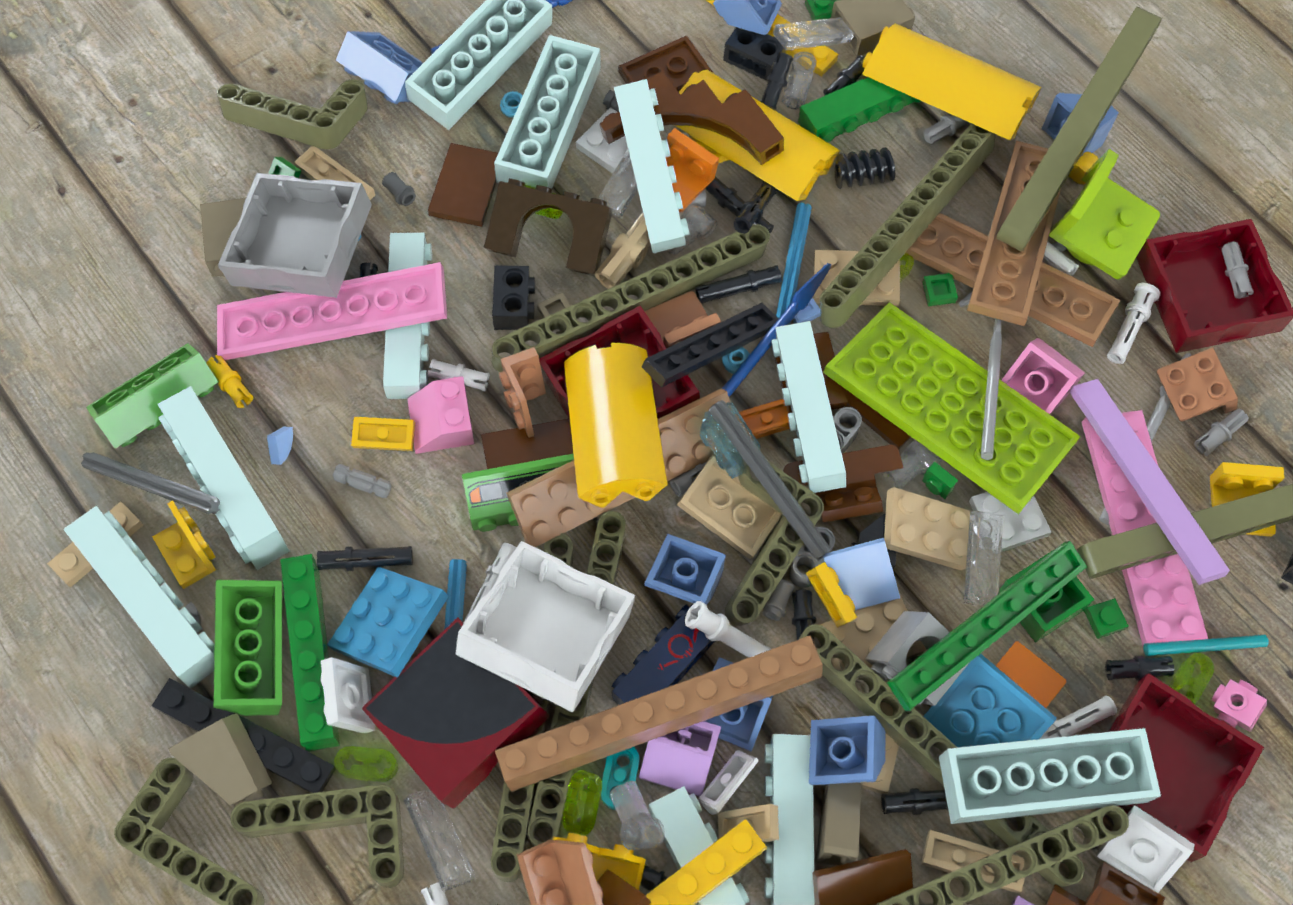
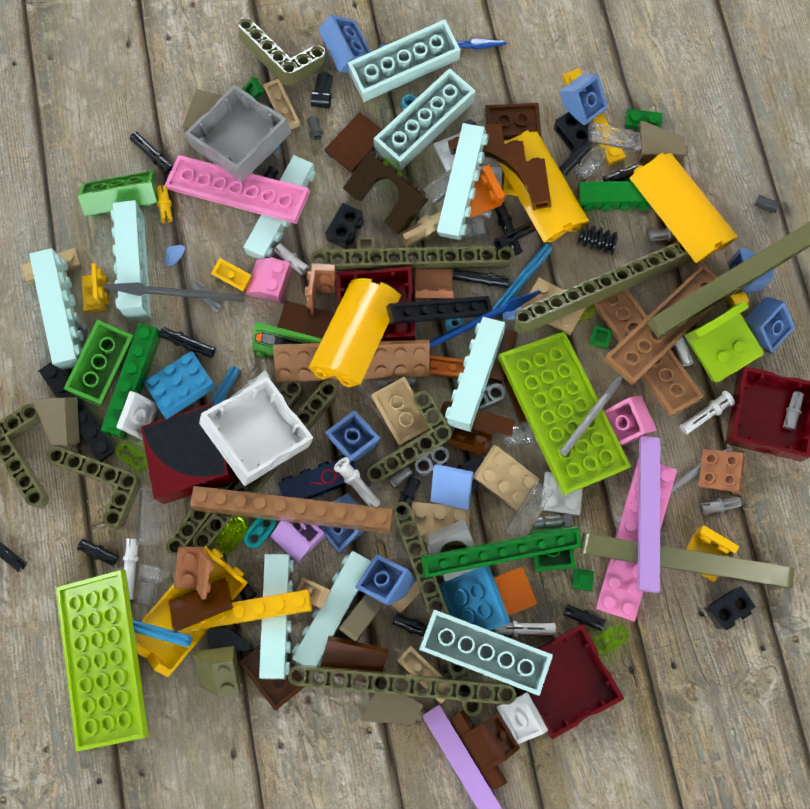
camera: 30 degrees right, 10 degrees up
dark grey axle [81,452,220,514] -> none
clear piece [610,781,665,850] -> none
white slope [698,750,759,815] -> none
clear light blue bracket [700,402,761,479] -> none
dark grey axle [709,400,830,558] -> none
yellow plate [806,562,857,628] -> none
green plate [922,461,958,499] -> none
teal bar [1143,635,1269,656] -> none
bright pink brick [1212,679,1267,732] -> none
none -> dark grey piece [103,282,245,302]
none -> black pin [130,132,174,174]
none -> black piece [311,72,333,109]
none -> light grey axle [534,514,573,529]
none -> medium blue slope [744,296,795,354]
none -> dark grey pin [754,194,780,213]

